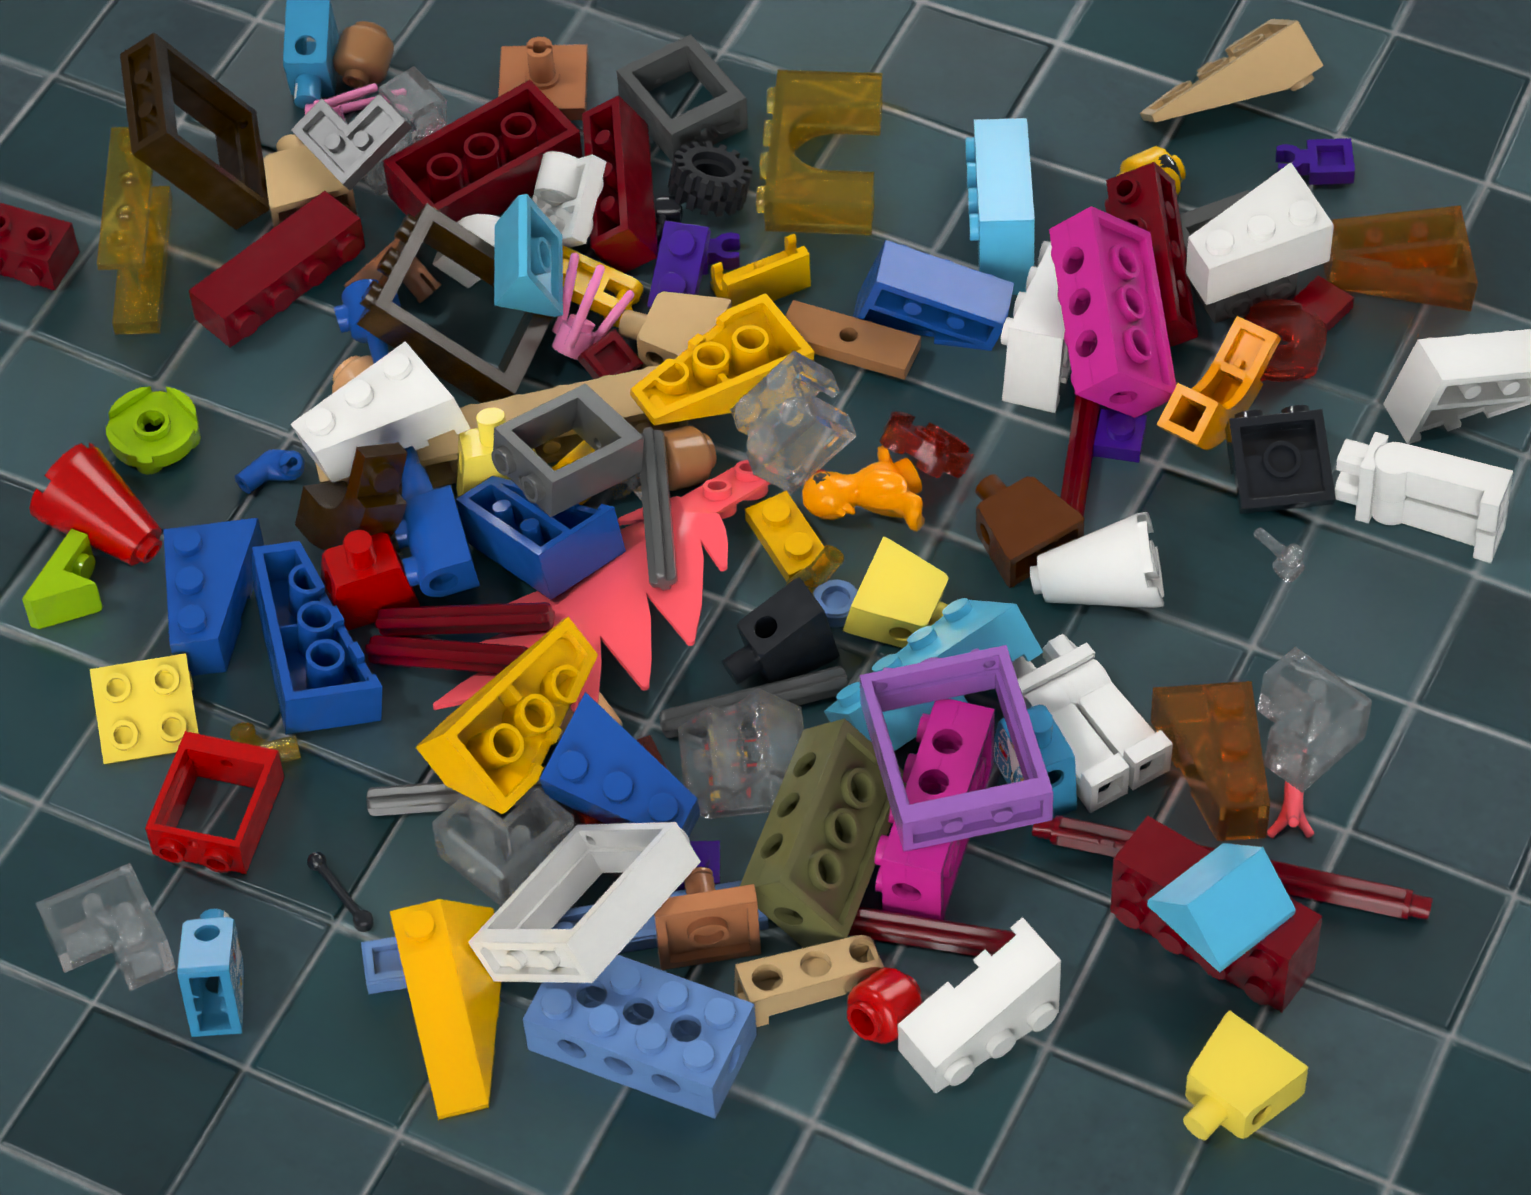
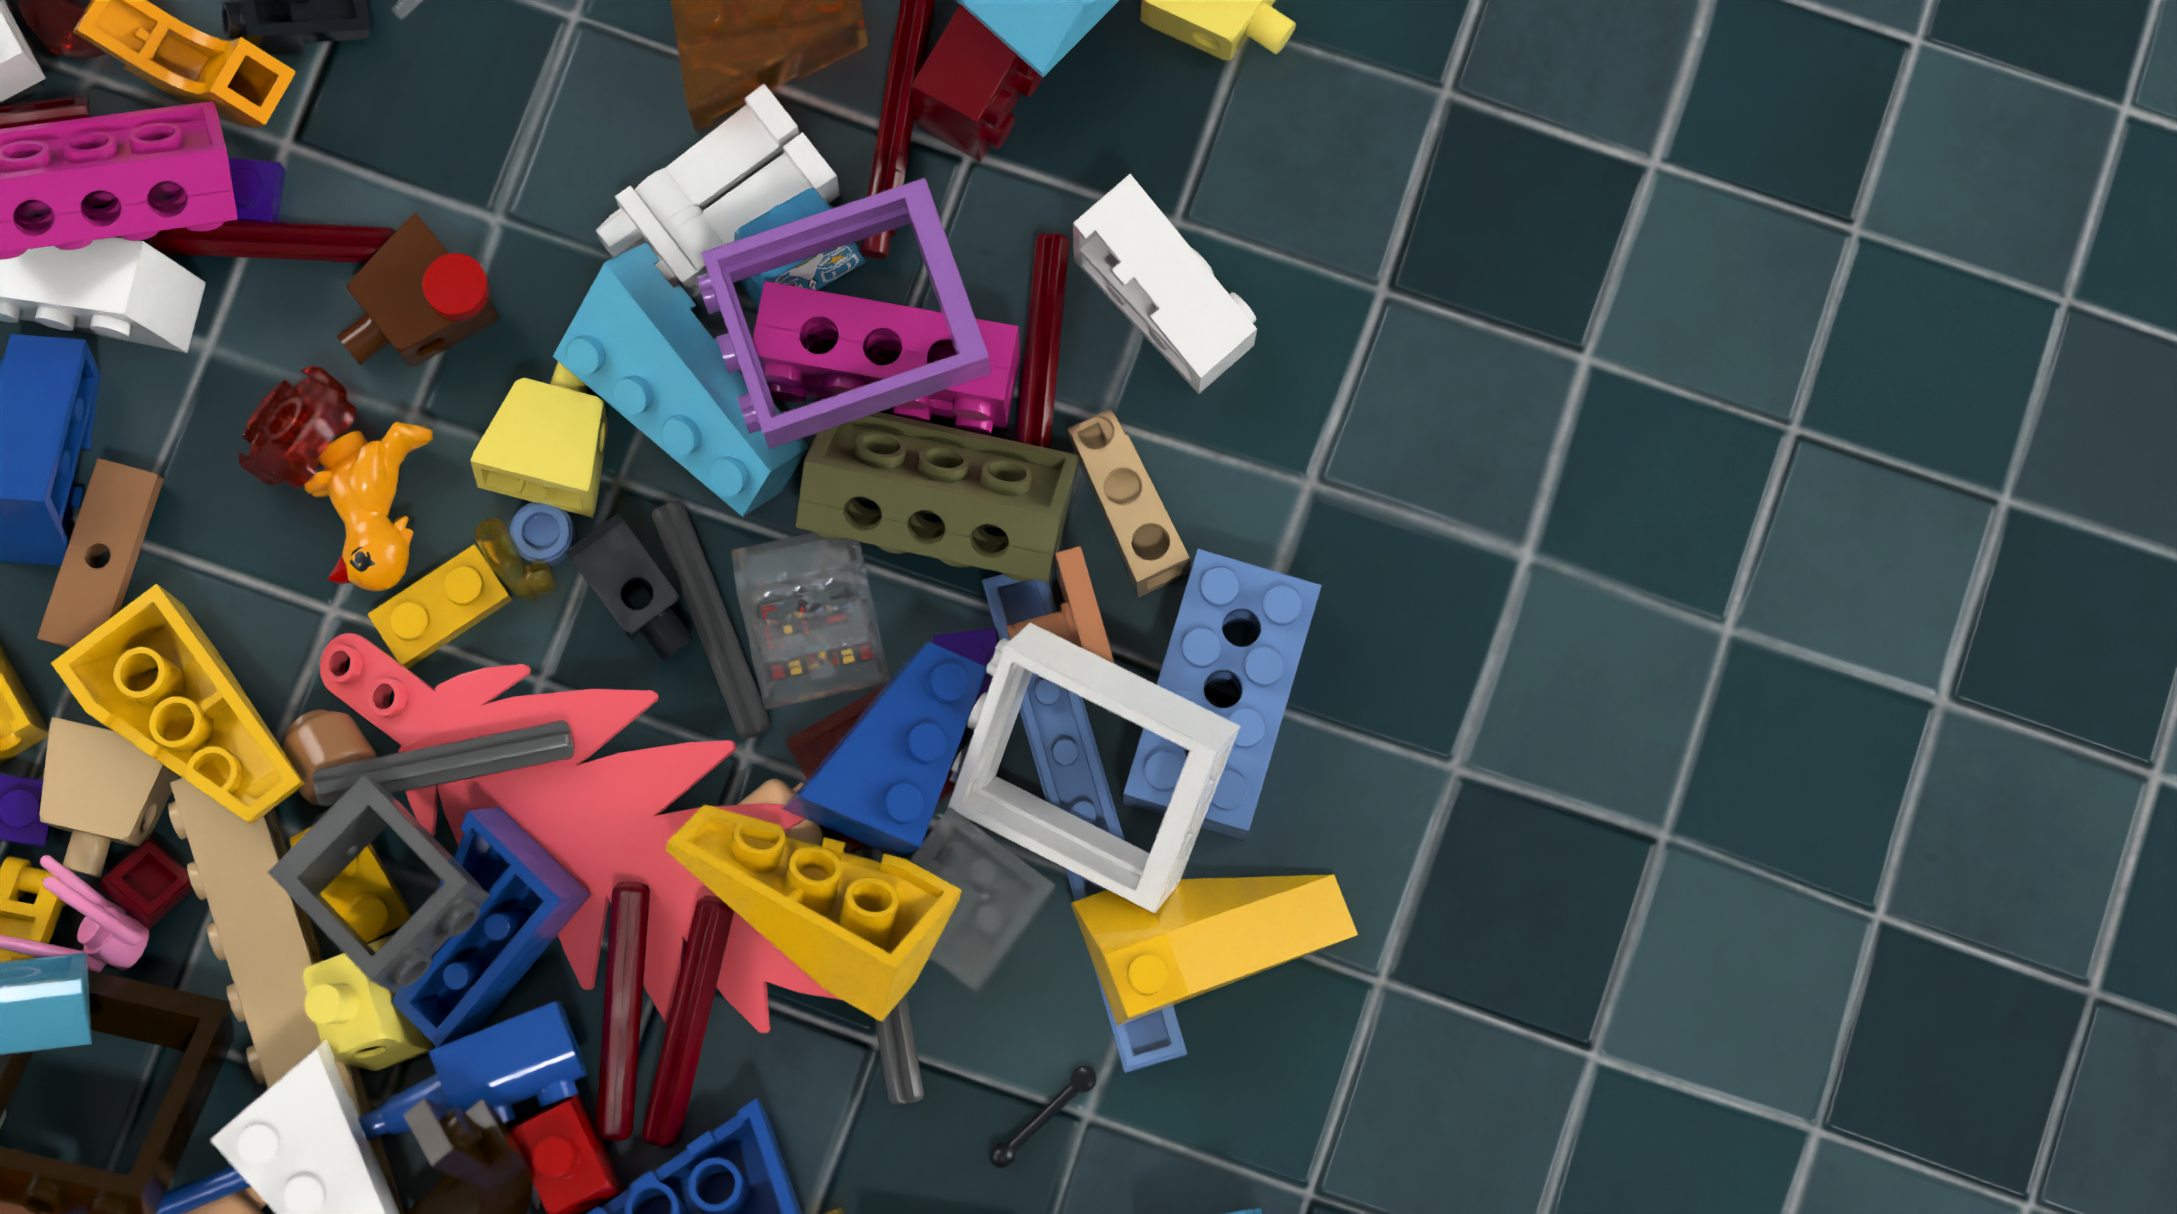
camera: 100 degrees left, 25 degrees up
clear piece [730,350,857,494] -> none
red head [847,967,923,1044] -> none
white cone [1030,512,1164,608] -> none
none -> red tile [422,253,490,321]

